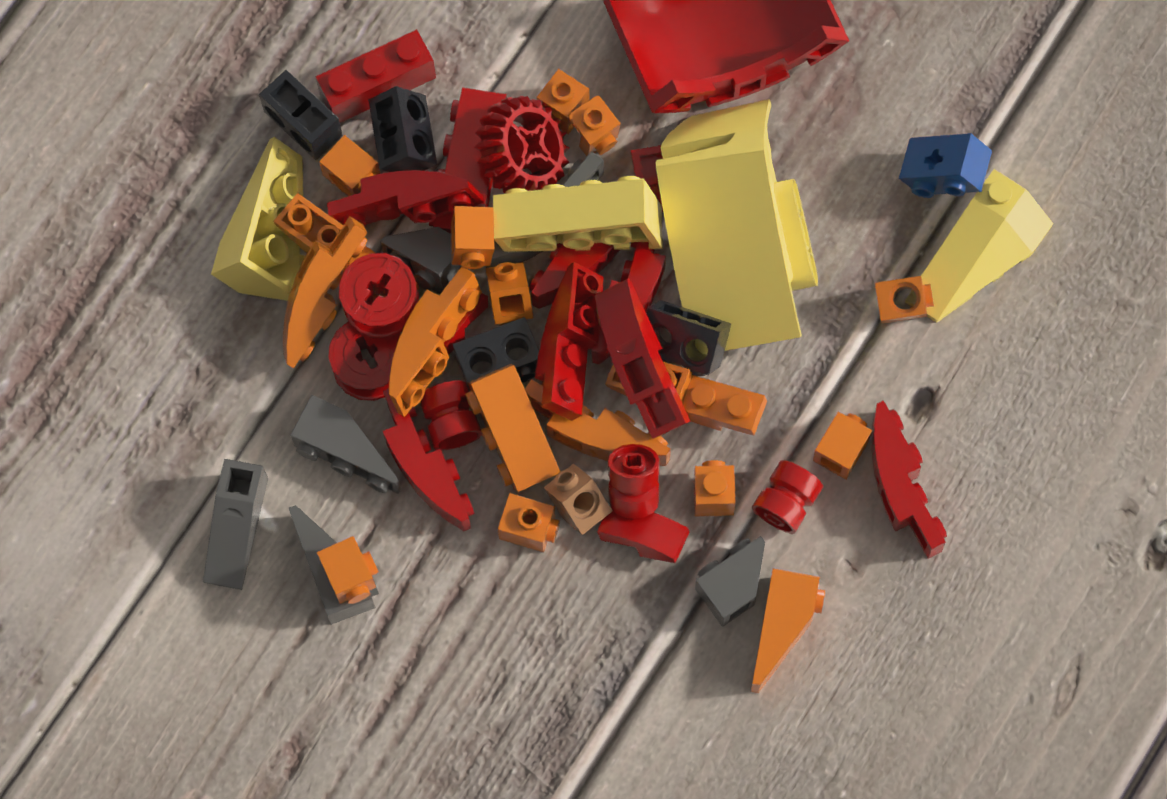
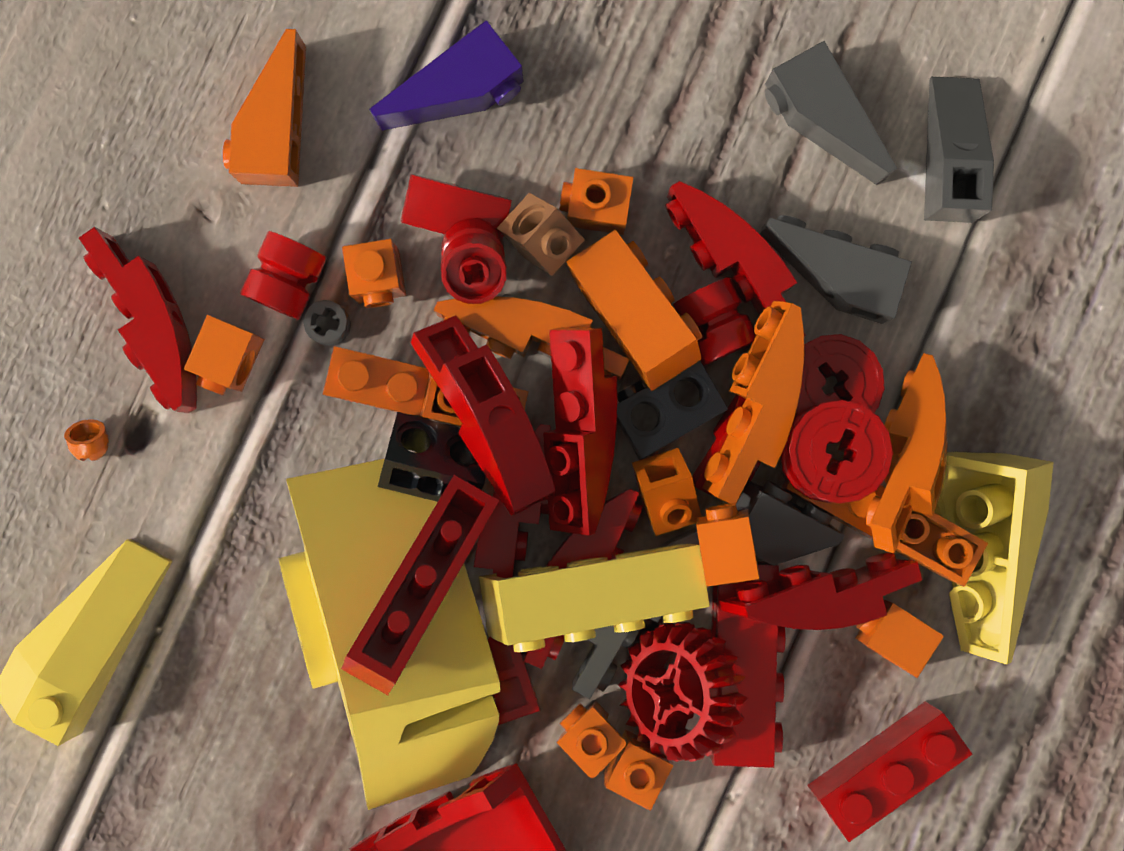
camera: 170 degrees right, 15 degrees up
black brick [259,70,343,160] -> none
orange brick [317,536,379,604] -> none
black brick [368,86,438,172] -> none
dark grey slope [695,536,765,627] -> none
orange brick [875,276,934,324] -> none
blue brick [899,133,992,198] -> none
none -> orange hinge [64,419,109,461]
none -> dark grey bush [303,300,351,346]
none -> red brick [341,475,499,696]
none -> dark purple slope [369,20,524,131]

